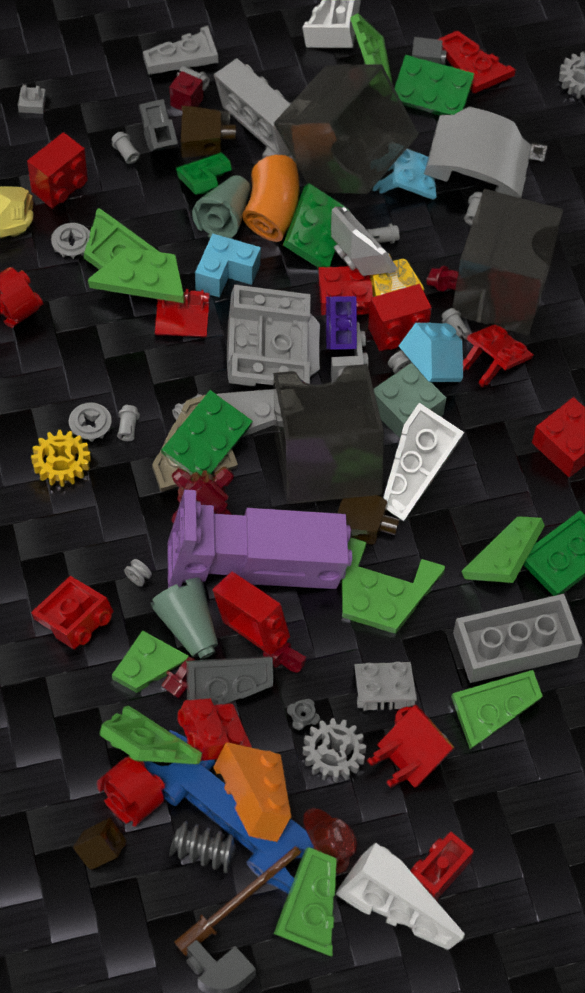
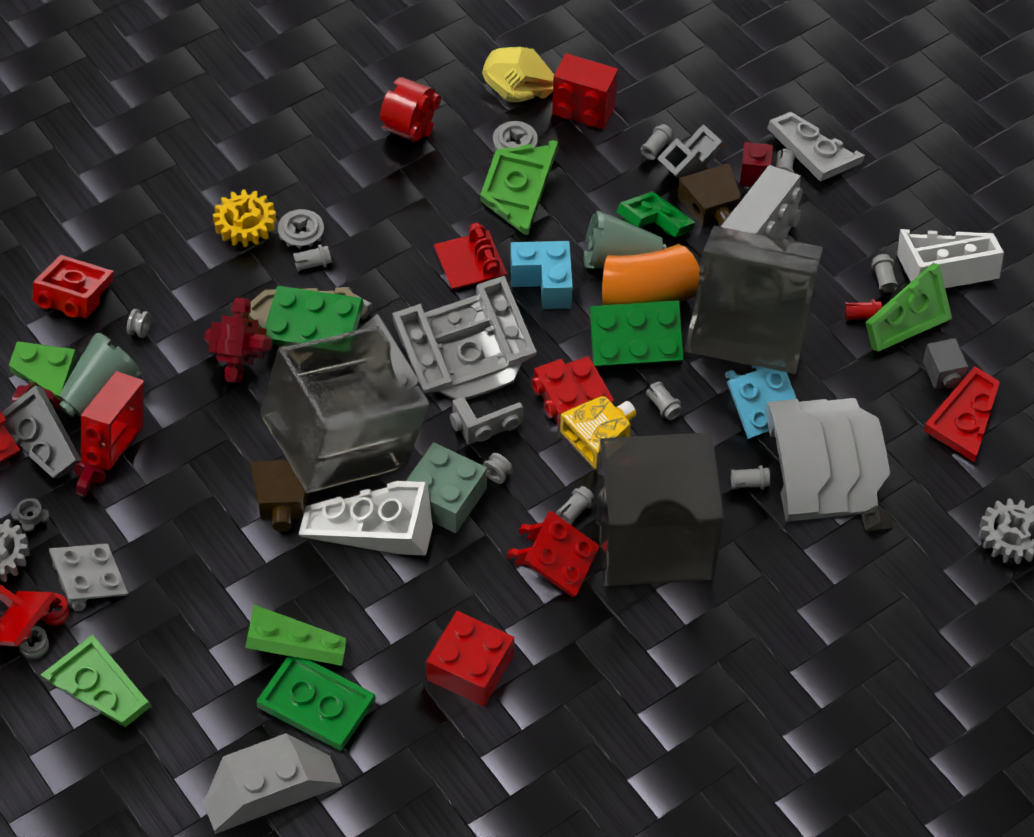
camera: 70 degrees right, 5 degrees down
light grey tile [18,85,46,114] -> none
bright green wing [88,247,184,303] -> none
medium lavender brick [168,490,352,589] -> none
dark purple brick [326,296,357,349] -> none
light grey wedge [331,207,398,276] -> none
bright green wing [342,537,445,634] -> none
red brick [368,283,431,351] -> none
green plate [391,55,474,115] -> none
medium azure slope [399,322,463,382] -> none
light grey brick [453,594,582,683] -> none
none -> light grey pin [871,254,898,293]

